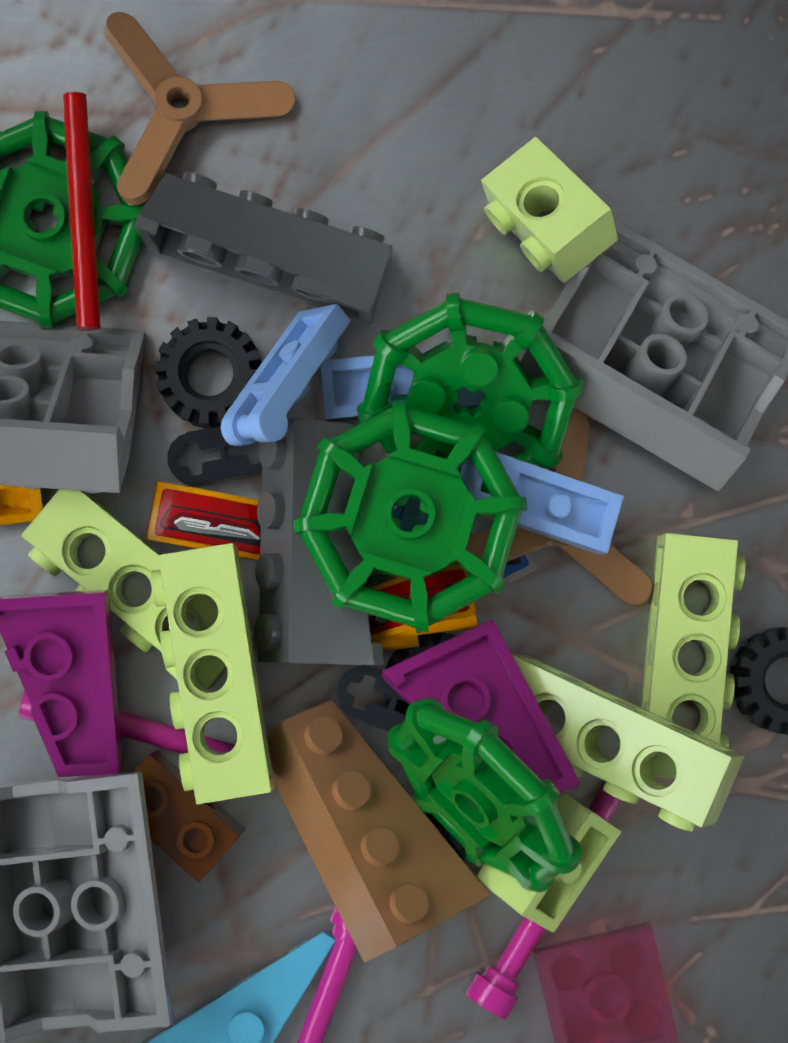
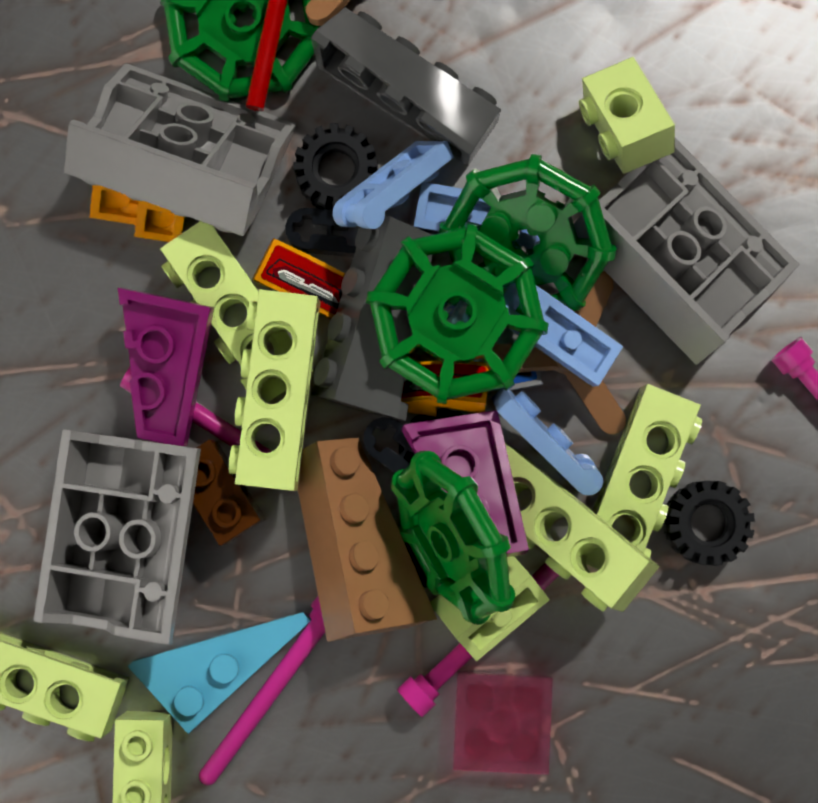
camera: 20 degrees right, 0 degrees up
none -> light blue plate [491,388,603,496]

